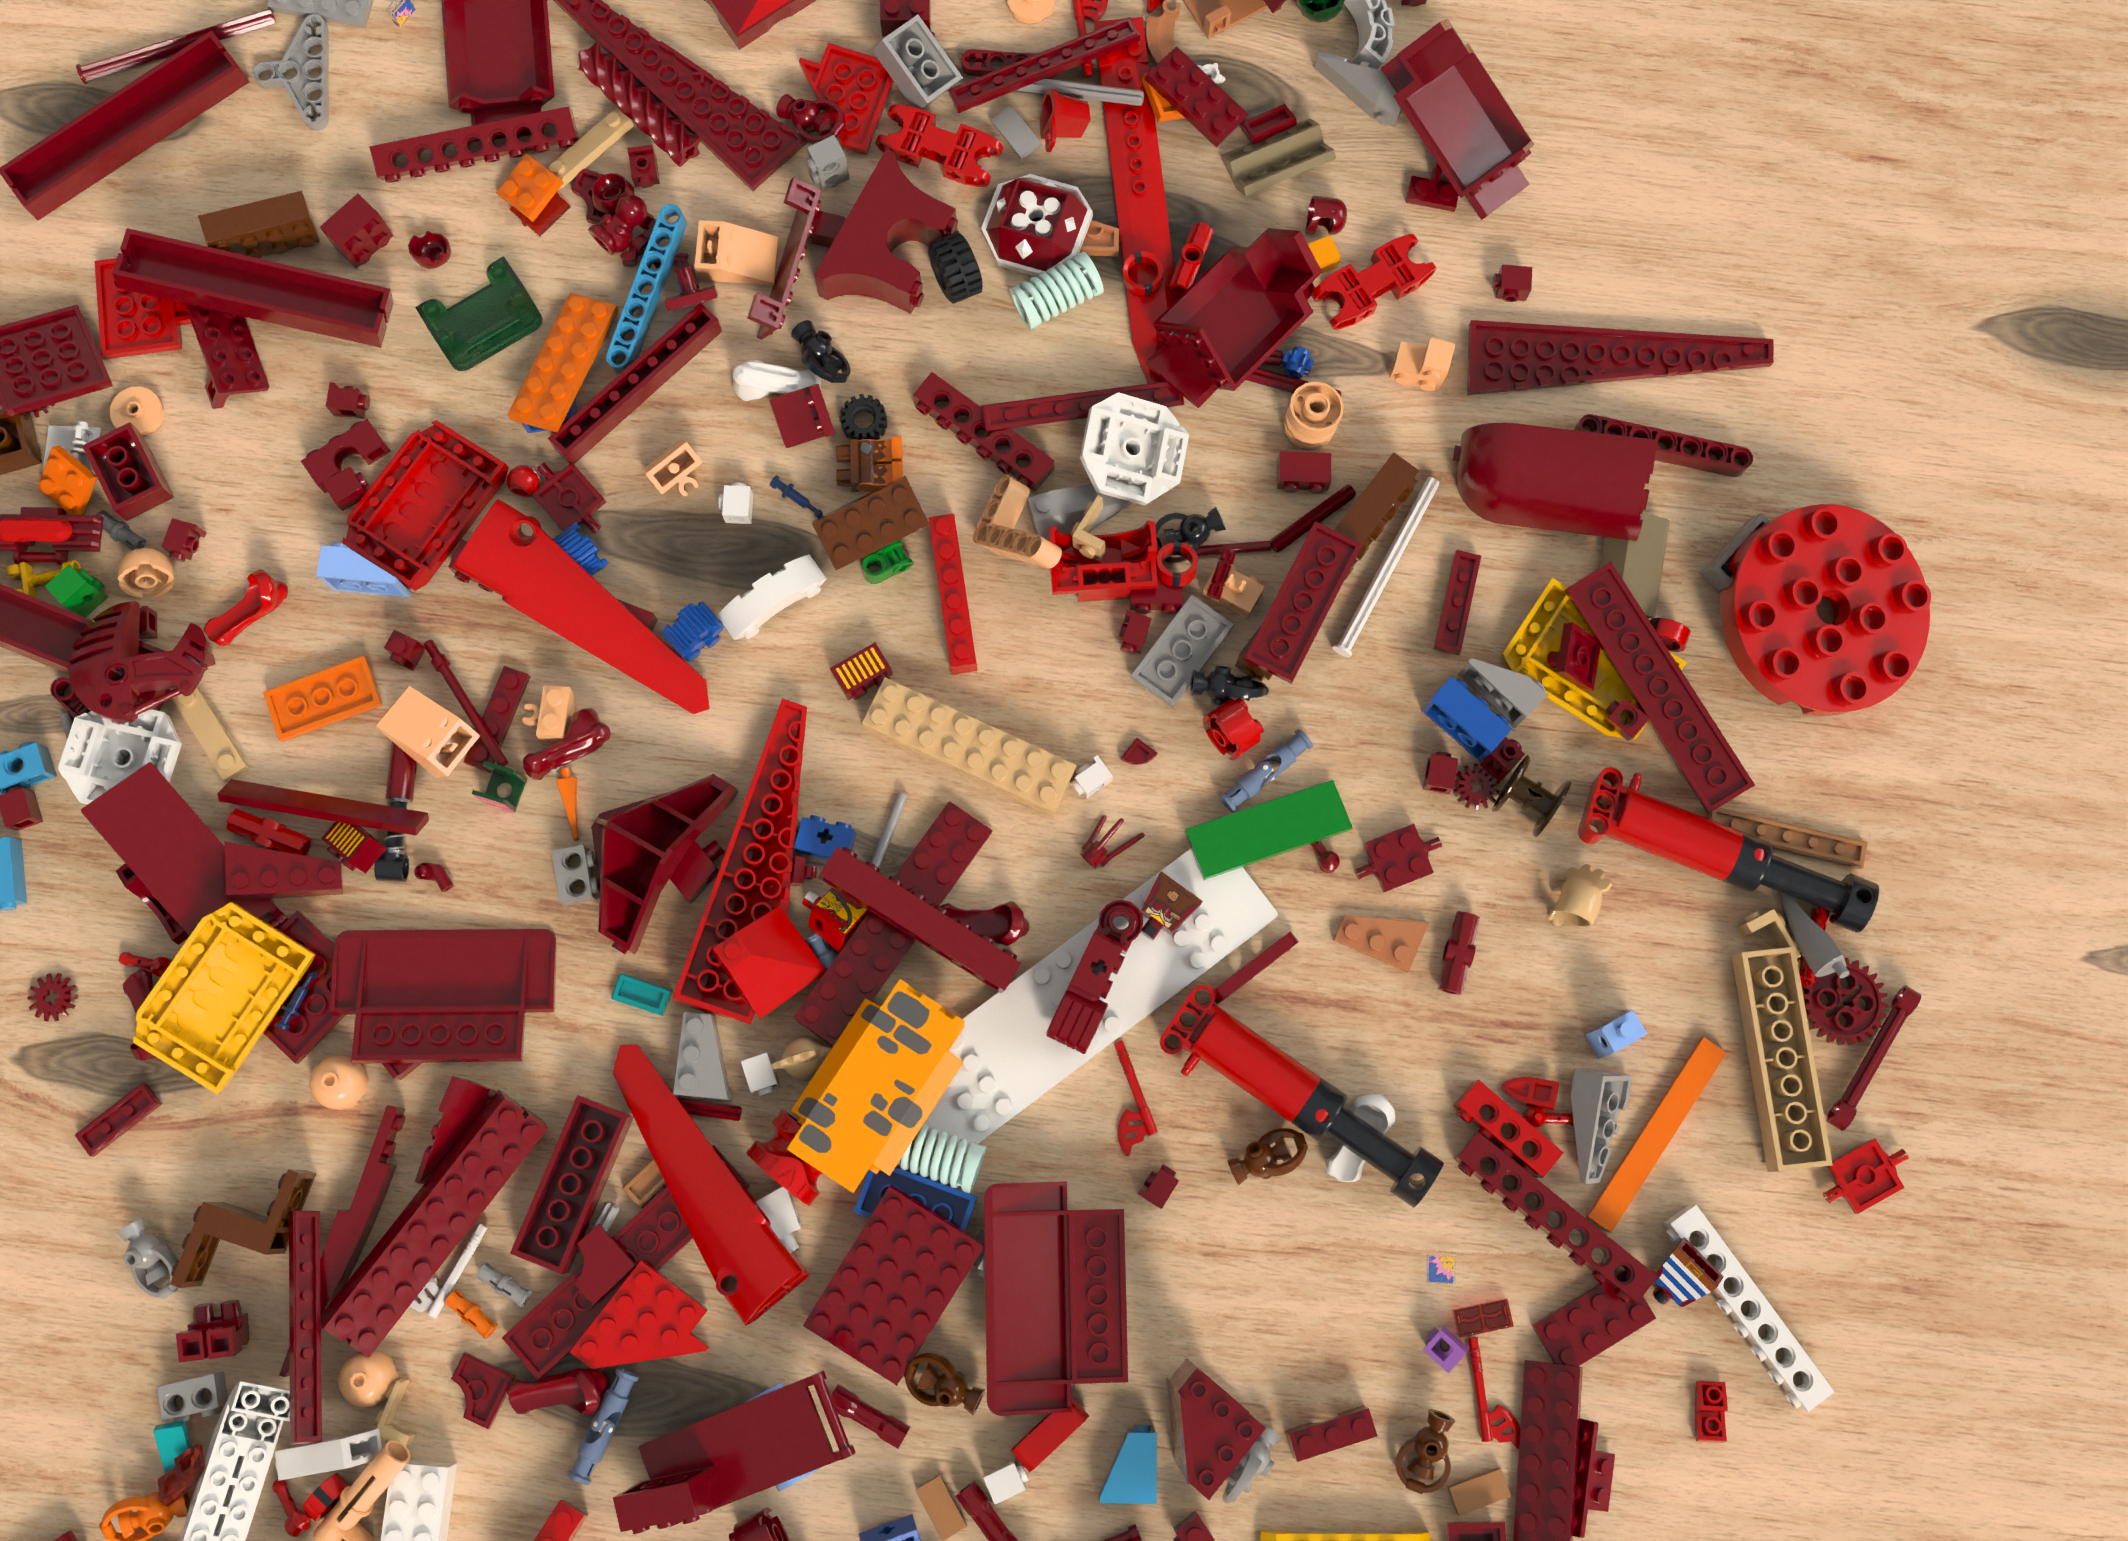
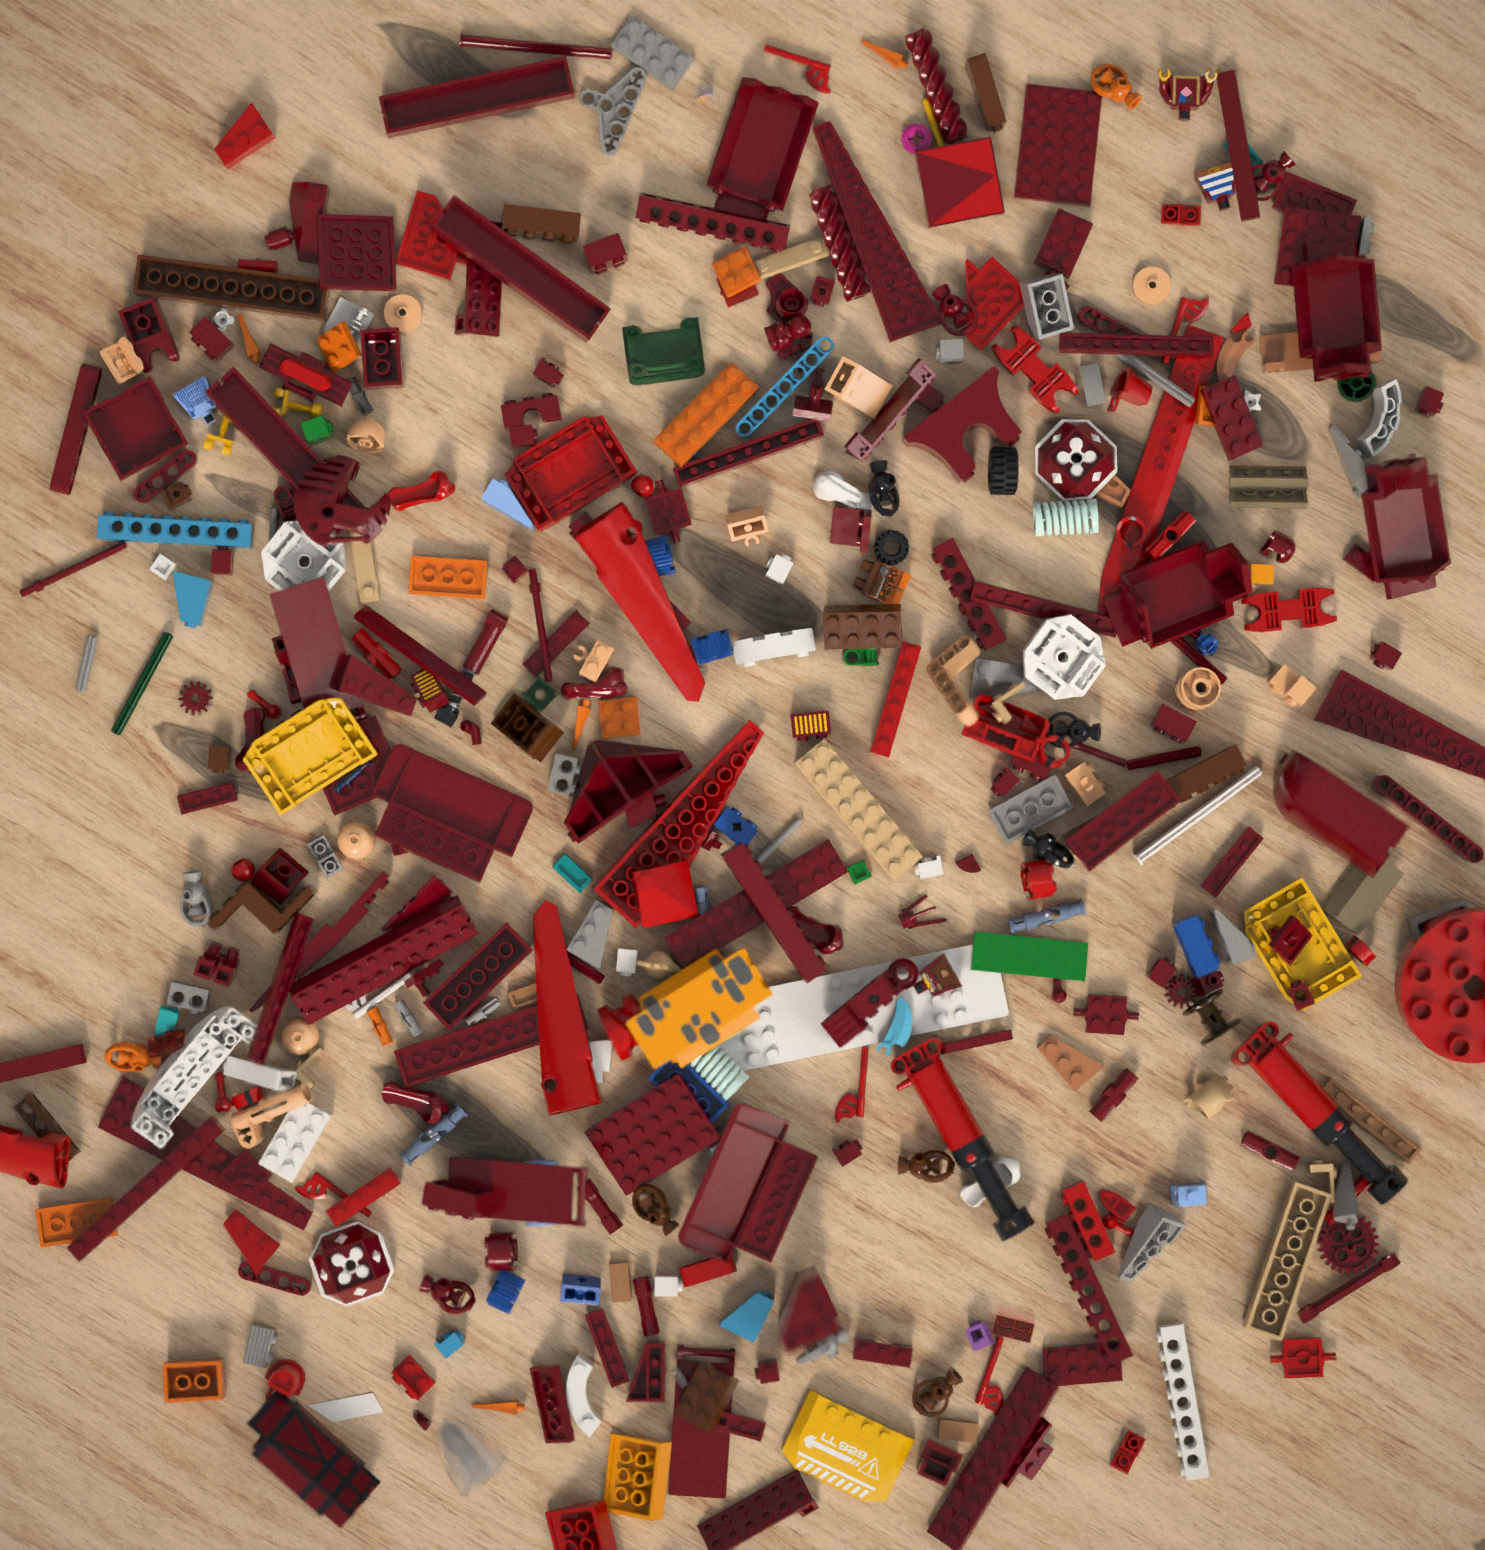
camera: 30 degrees right, 10 degrees up
dark red brick [161,518,206,562] -> none
light nougat slope [375,686,480,778] -> none
dark red hair [408,231,451,269] -> none
dark red tile [451,1352,516,1429] -> none
red wing [570,1259,709,1369] -> none
dark red tile [575,1224,637,1305] -> none
dark blue piece [769,475,822,518] -> none
torso [802,888,869,952] -> none
dark red axle [1207,549,1236,599] -> none
dark red tile [1241,104,1297,145] -> none
clear tile [1427,1255,1456,1285] -> none
dark red plate [1564,562,1755,813] -> none
orange tile [1586,1037,1727,1233] -> none
torso [1653,1237,1724,1307] -> none
none -> reddish brown brick [208,746,231,774]
none -> red piece [231,858,255,882]
none -> dark red slope [251,848,309,905]
none -> light grey slope [307,834,343,878]
none -> dark red plate [404,959,444,997]
none -> reddish brown brick [491,693,564,762]
none -> orange plate [598,697,641,739]
none -> green tile [846,859,872,885]
none -> medium azure piece [876,997,913,1056]
none -> dark red piece [1240,1130,1300,1171]

